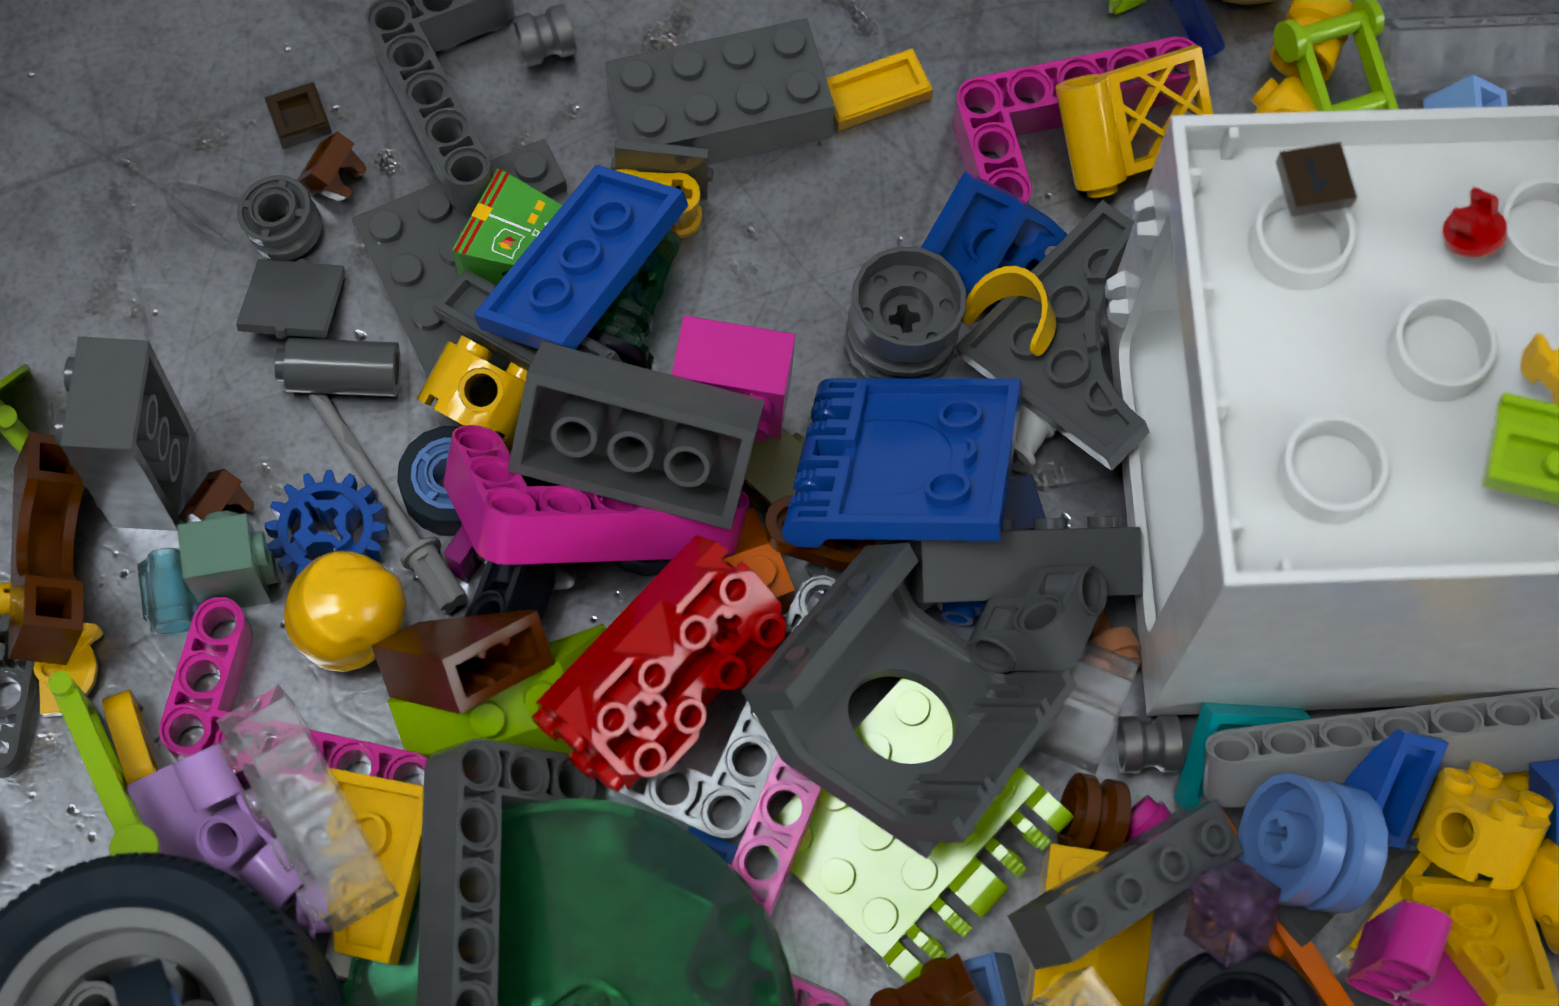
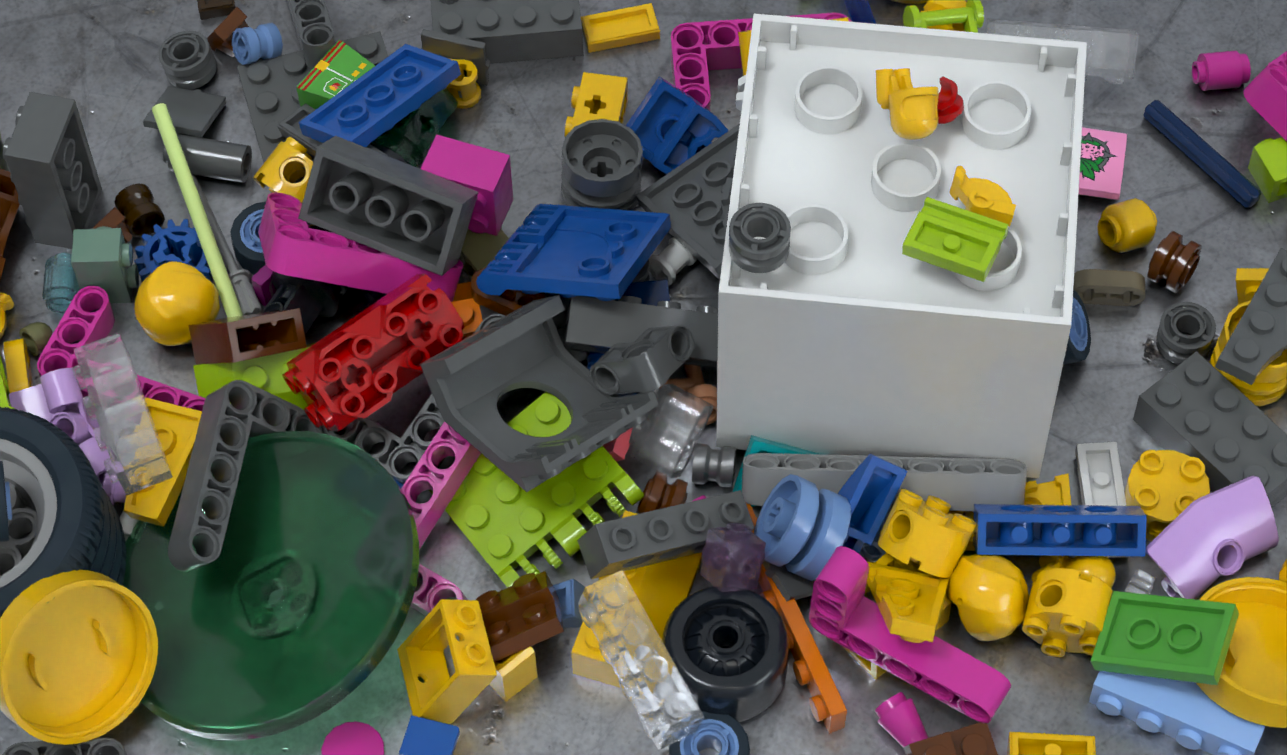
camera: 15 degrees right, 10 degrees down
yellow helmet [962,266,1057,356] -> none
dark brown tile [1276,142,1357,217] -> none
none -> olive hinge [19,322,52,356]
none -> dark brown wheel [114,183,165,237]
none -> yellowish green piece [151,103,243,318]
none -> medium blue wheel [232,23,283,65]
none -> yellow brick [564,72,628,137]
none -> dark grey wheel [729,203,791,273]
none -> yellow piece [875,68,939,140]

